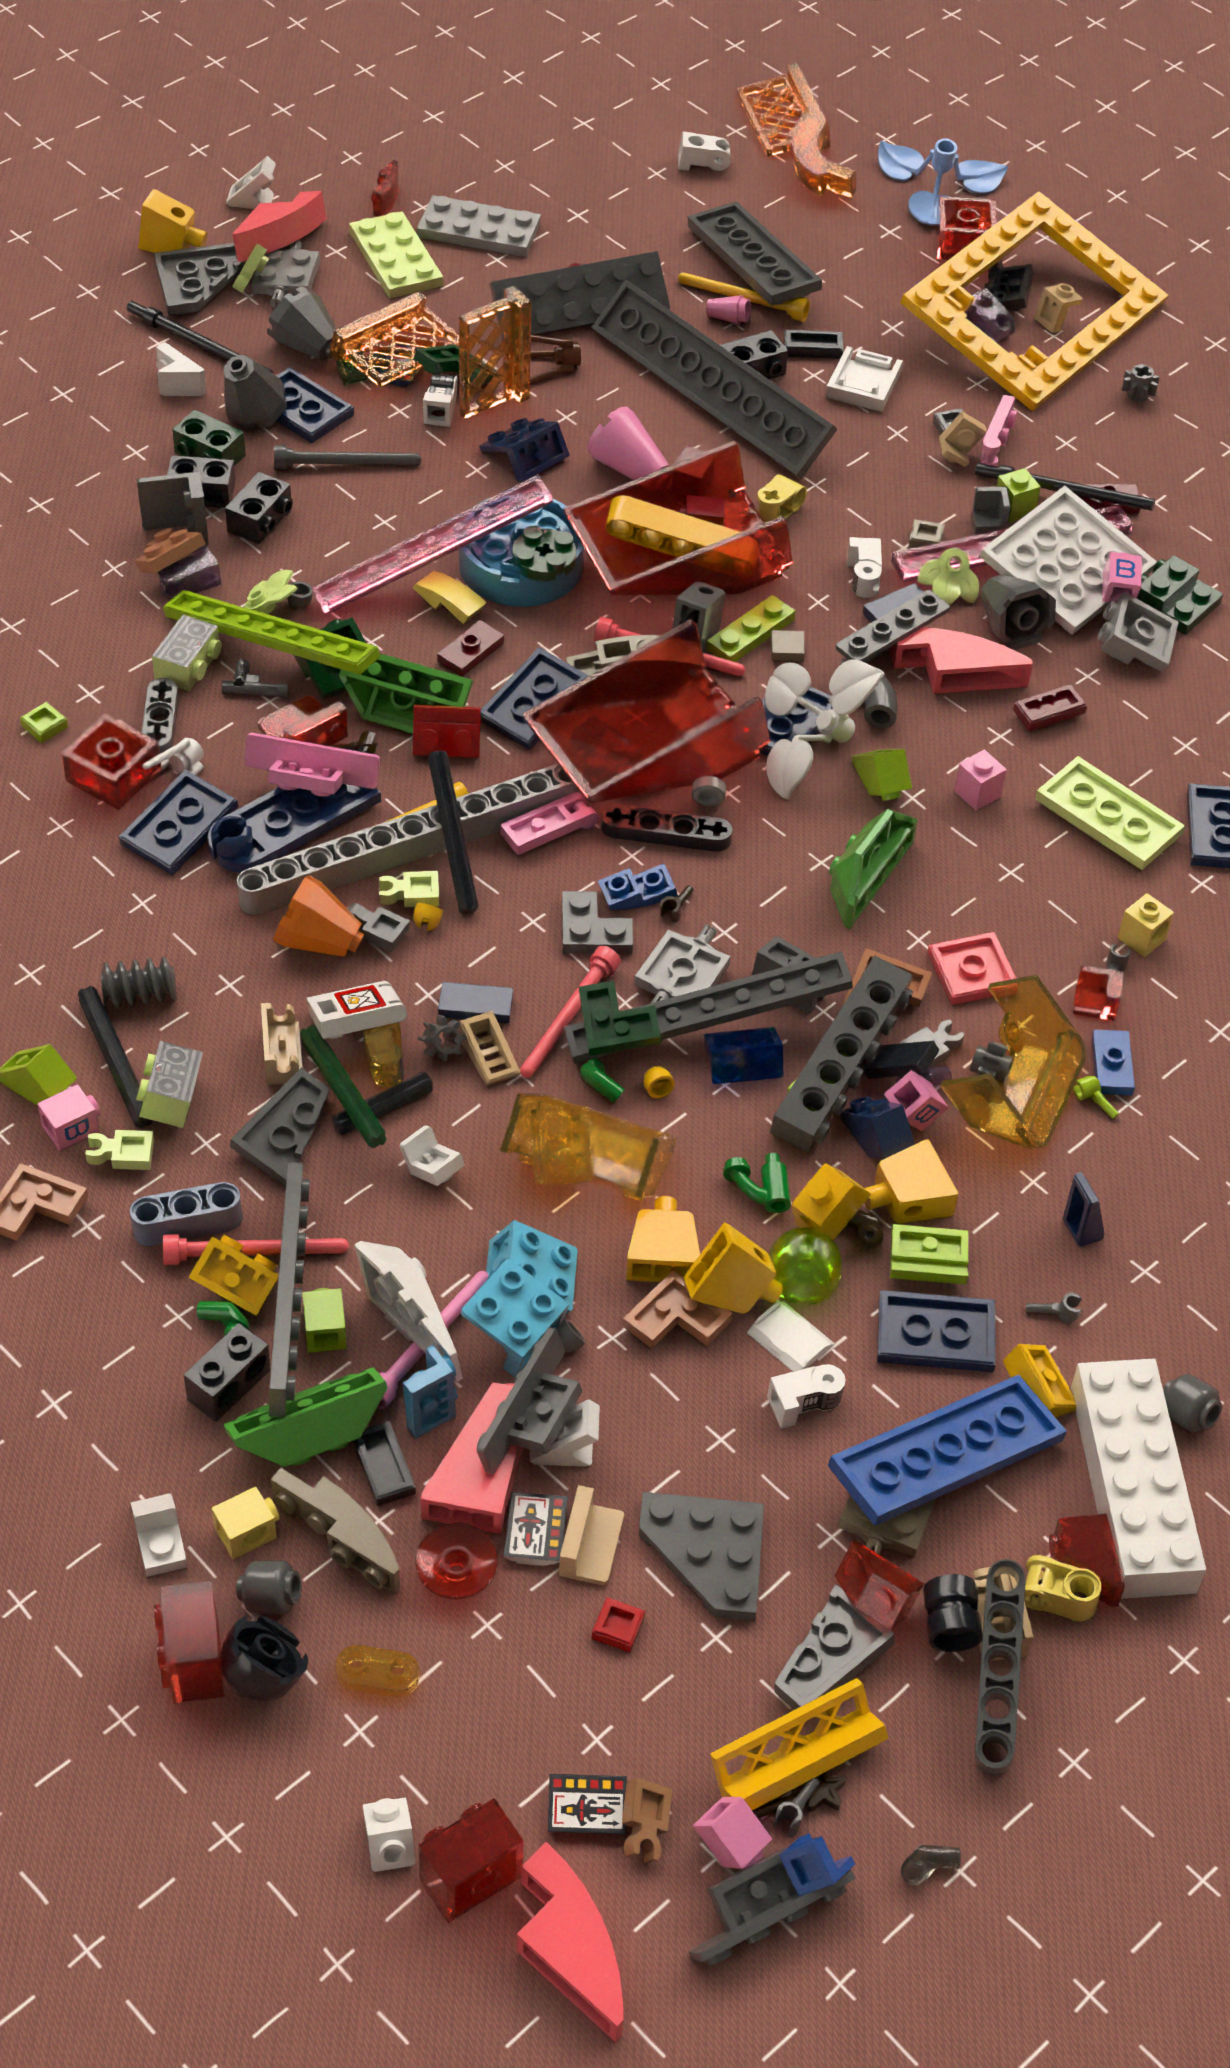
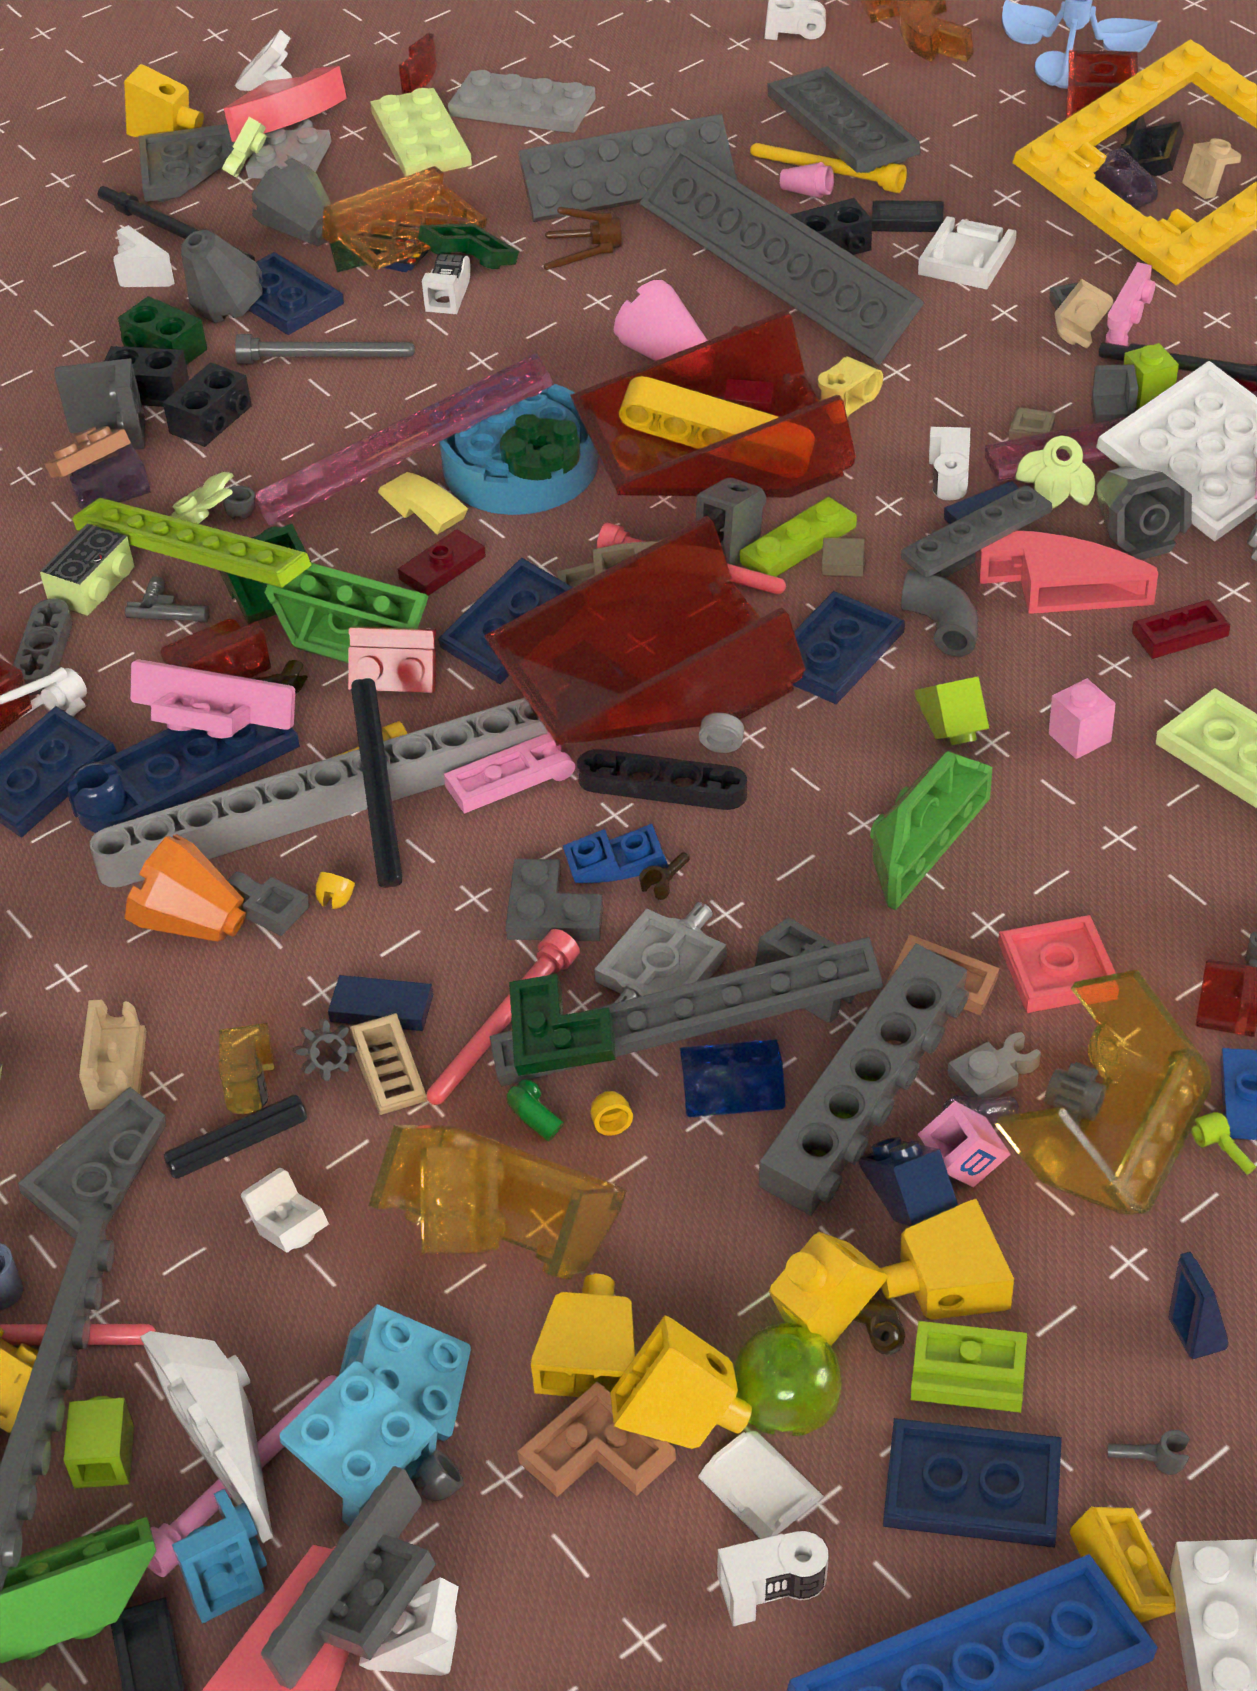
camera: 10 degrees right, 5 degrees down
dark green axle [300,1025,387,1148] -> none
white container [307,981,407,1039] -> none
yellowish green plate [379,871,439,907] -> none
clear orange fence [459,286,531,418] -> none
dark blue bracket [479,418,570,481] -> none
green plant [723,1153,791,1213] -> none
white plant [765,660,885,800] -> none
black tile [862,1040,939,1079] -> none

